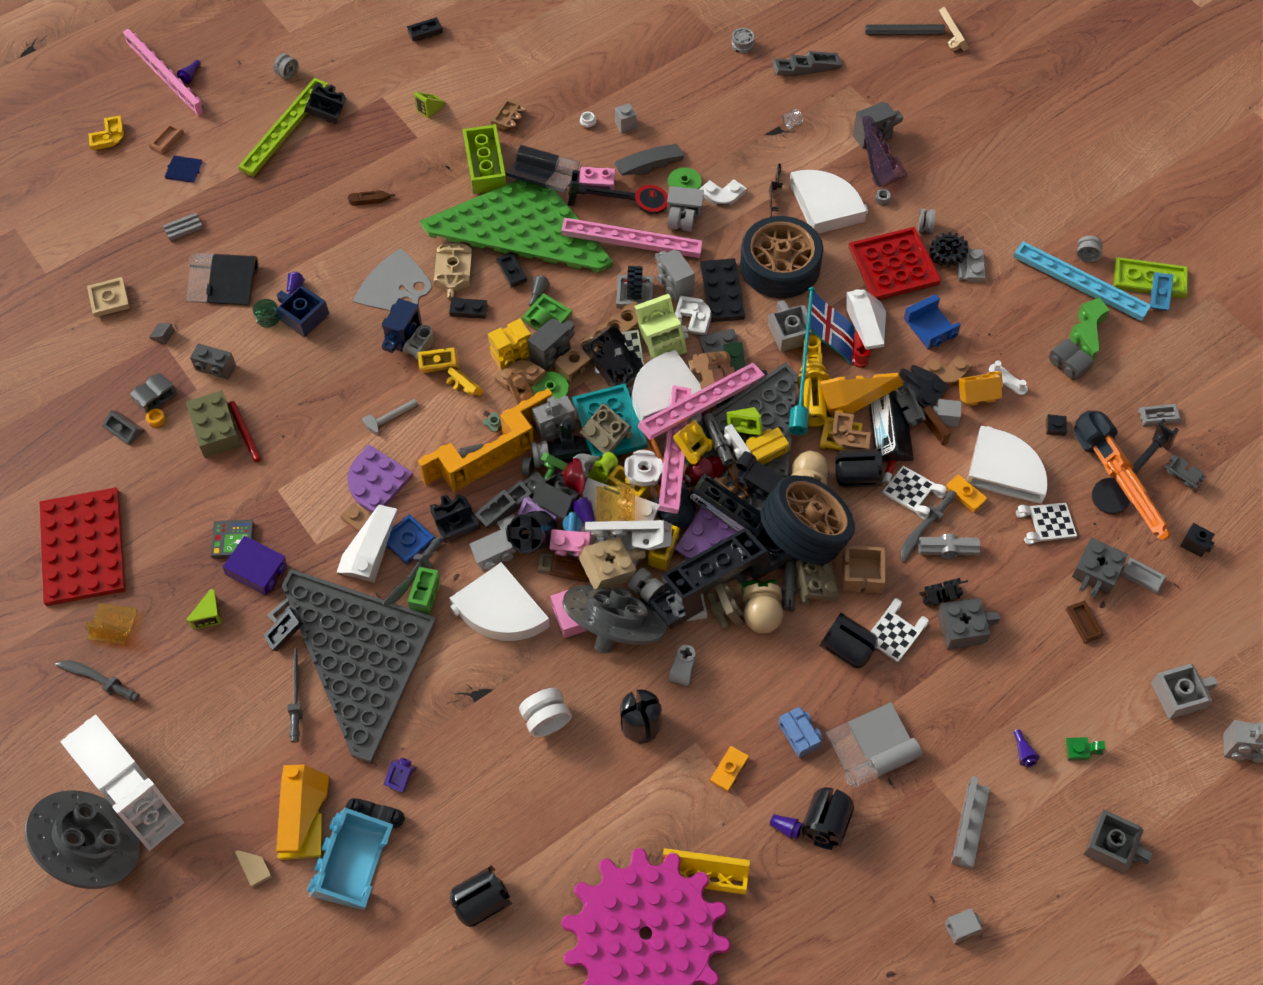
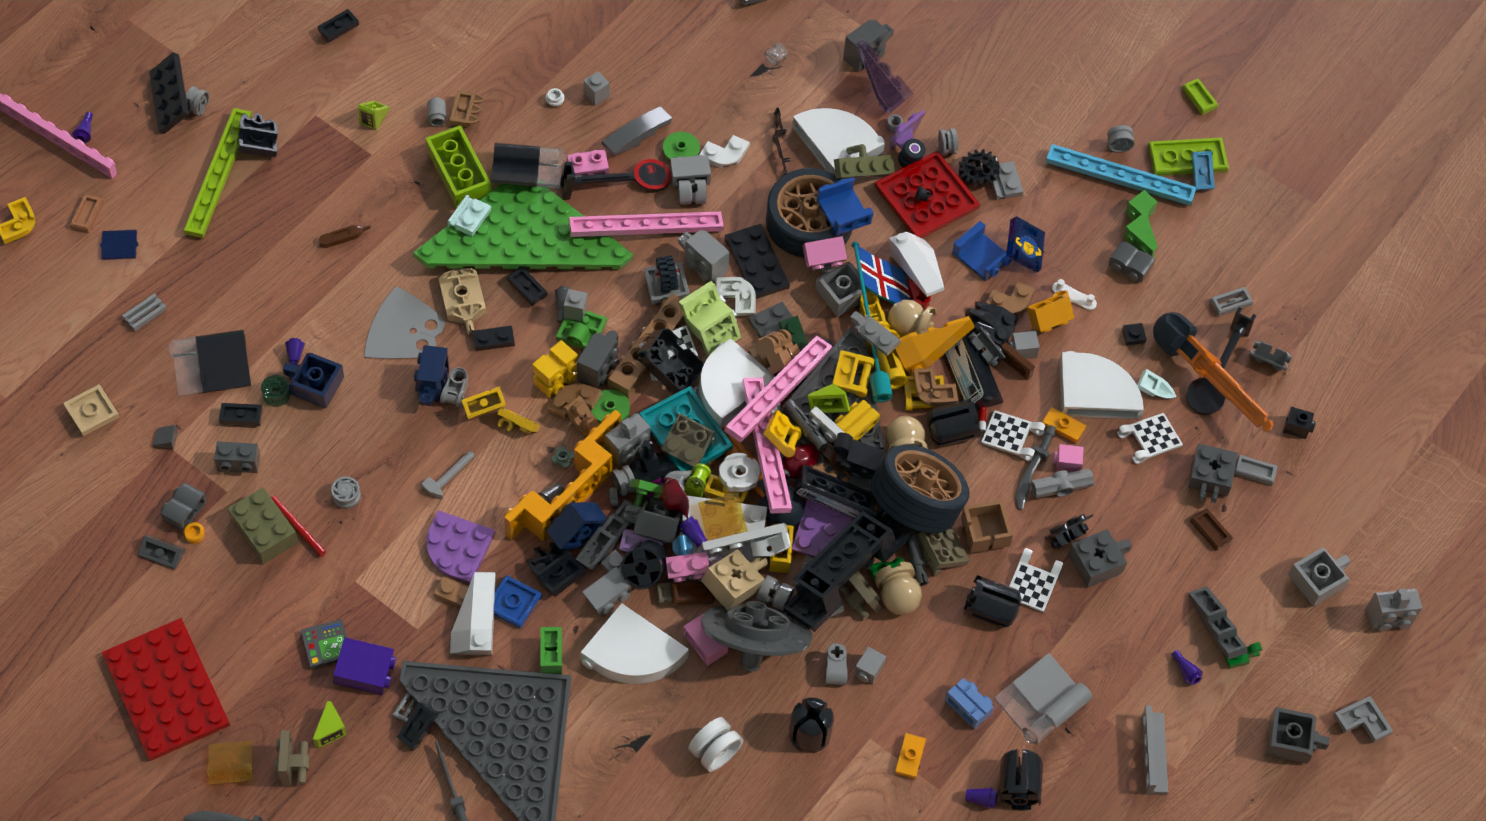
camera: 20 degrees left, 0 degrees up
dark grey sword [382,536,443,606] -> none
none -> black plate [149,52,189,134]
none -> black plate [219,403,263,426]
none -> dark tan plate [275,730,310,787]
none -> light grey wheel [331,476,361,509]
none -> light grey brick [427,97,446,127]
none -> light aqua plate [448,195,491,237]
none -> dark blue hinge [546,502,606,549]
none -> light grey brick [564,289,588,322]
none -> bright pink brick [802,236,847,270]
none -> blue panel [816,177,874,236]
none -> yellow plate [832,350,875,397]
none -> olive plate [834,144,895,179]
none -> light grey hinge [850,311,901,356]
none -> light grey brick [854,646,887,685]
none -> tan tile [888,300,937,337]
none -> plate [889,110,925,168]
none -> black piece [915,186,930,202]
none -> clear blue container [1006,216,1045,273]
none -> bright pink brick [1053,444,1084,473]
none -> light aqua plate [1137,369,1176,398]
none -> lime tile [1182,78,1218,115]
none -> dark grey slope [1189,586,1247,659]
none -> light grey plate [1333,696,1393,743]

